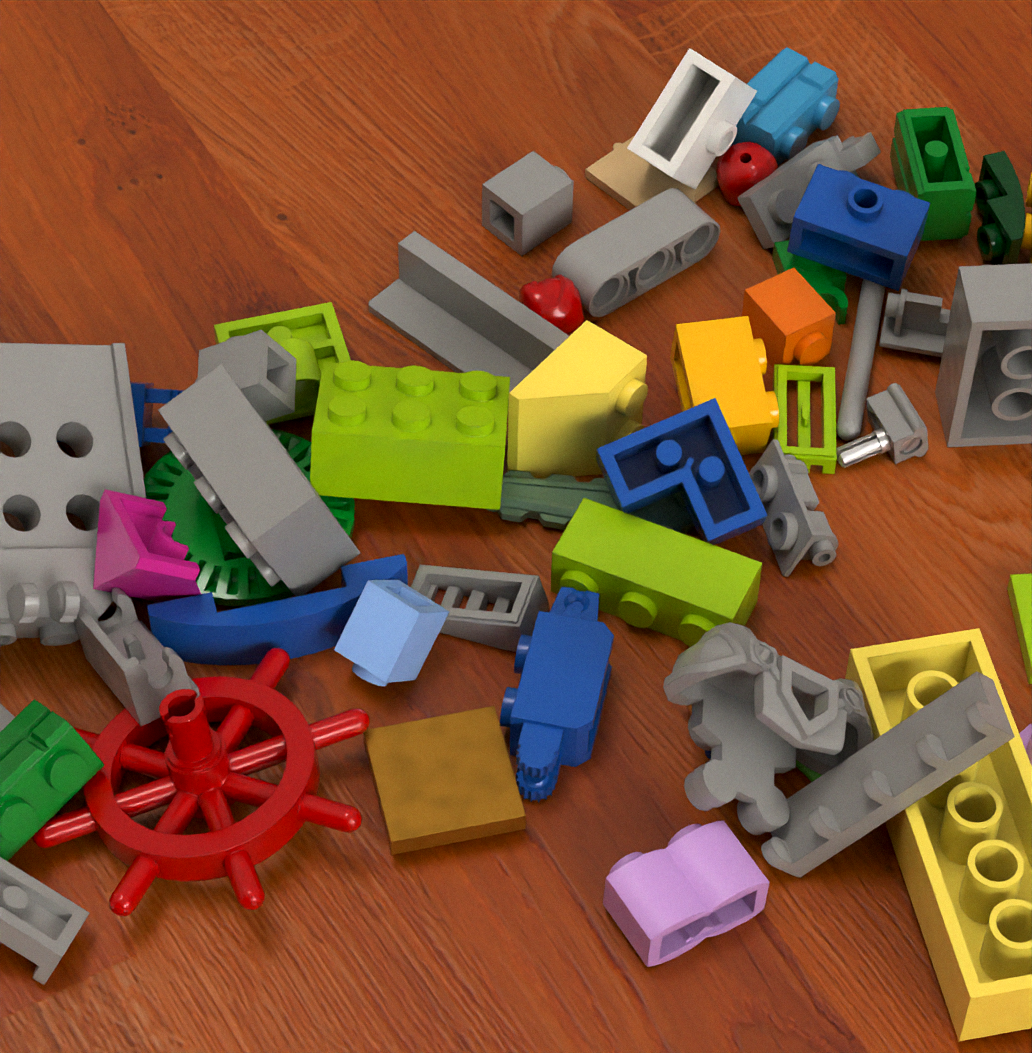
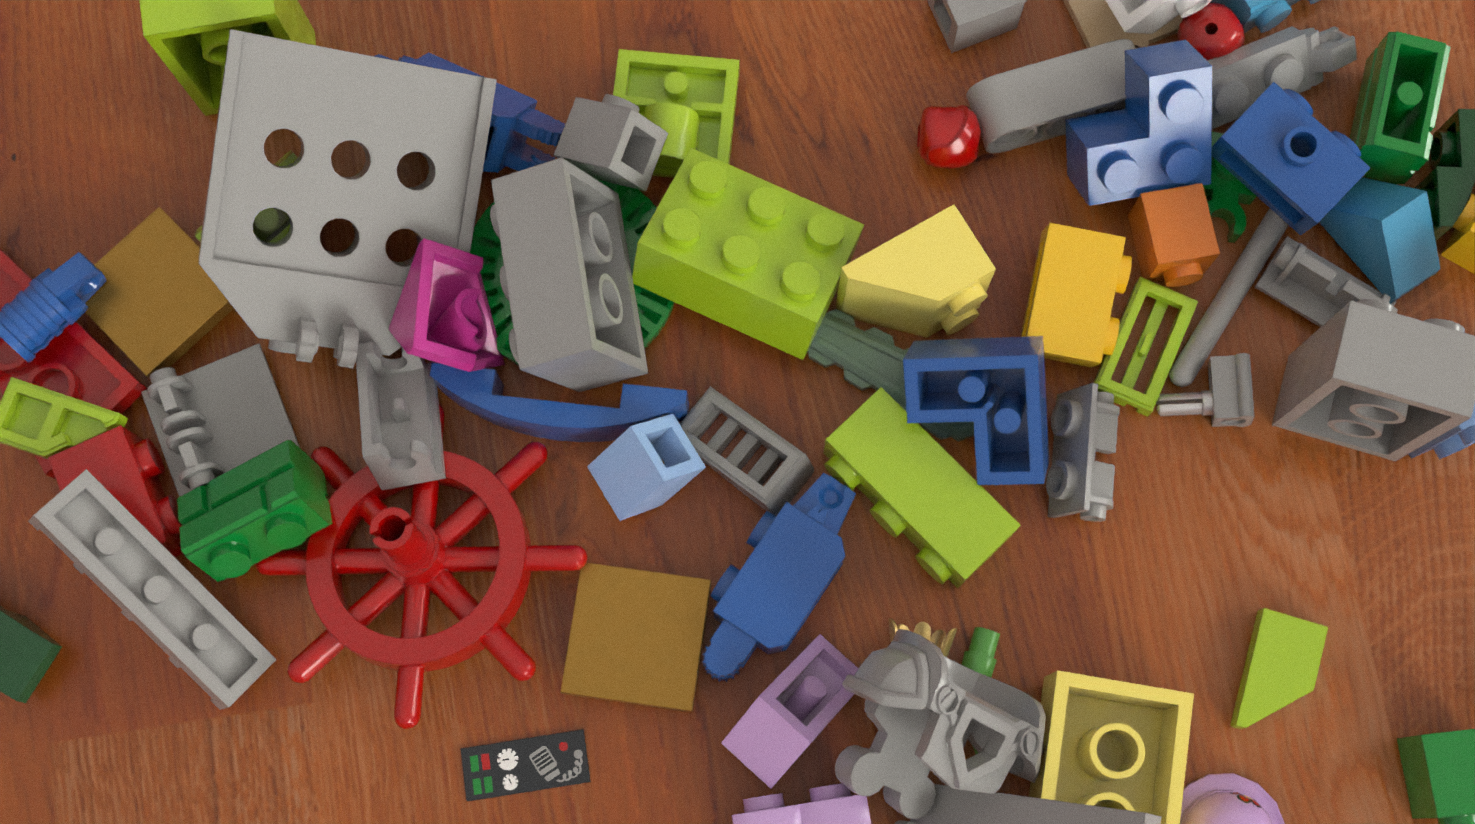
camera: 25 degrees right, 25 degrees up
light grey panel [368,231,569,392] -> none
none -> black sticker [461,729,591,802]
none -> lavender slope [721,634,859,789]
none -> blue brick [1065,40,1212,206]
none -> dark azure slope [1319,177,1441,304]

